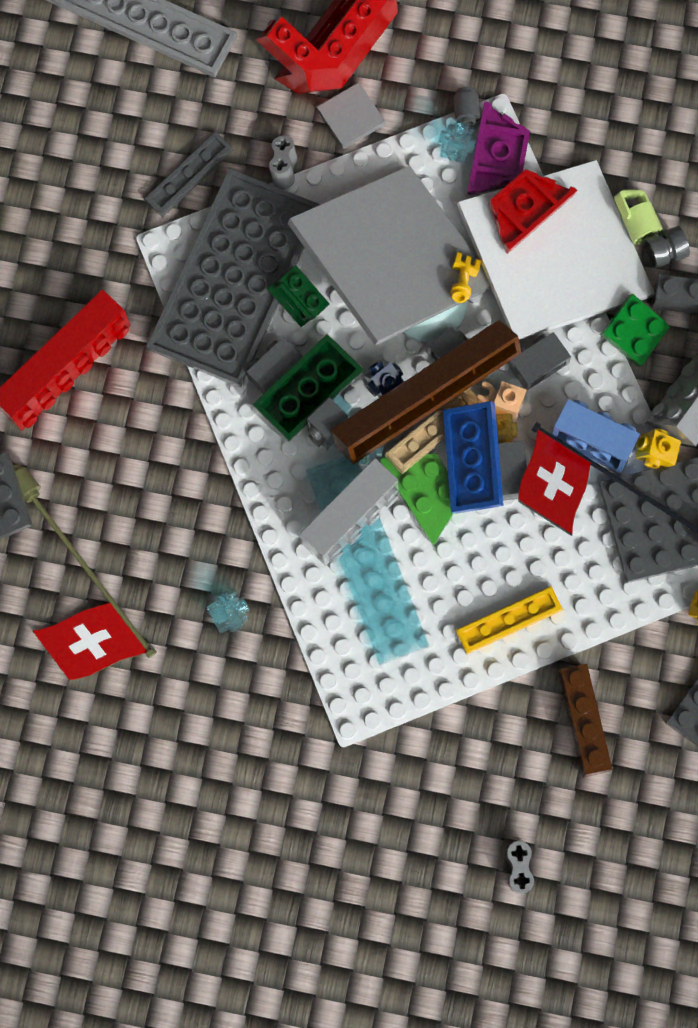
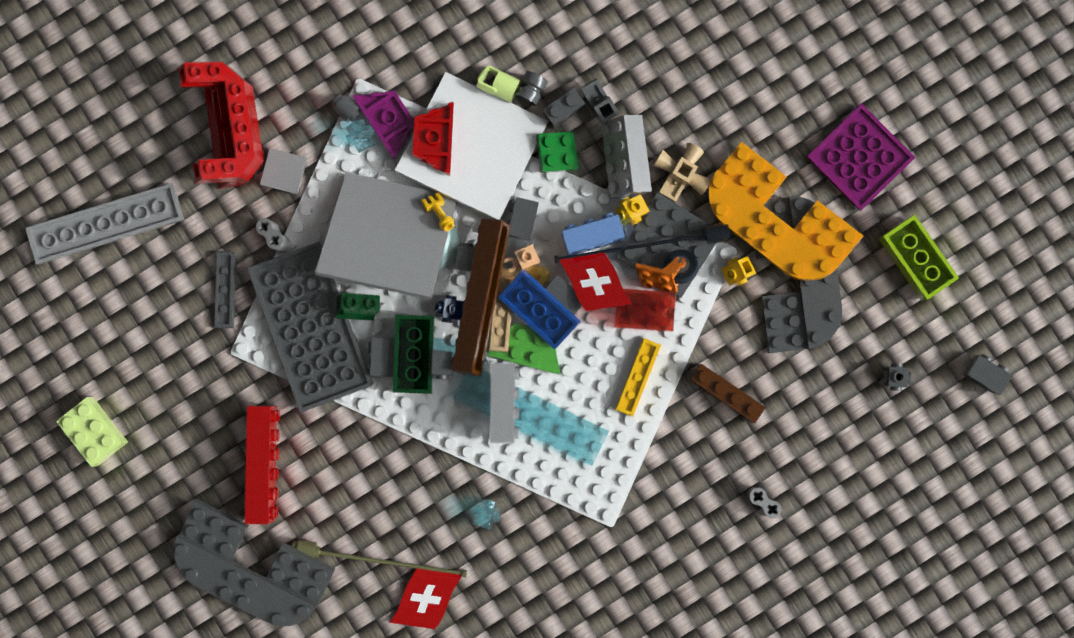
camera: 50 degrees left, 10 degrees up
none -> clear red brick [614,289,676,332]
none -> plate [635,249,699,293]

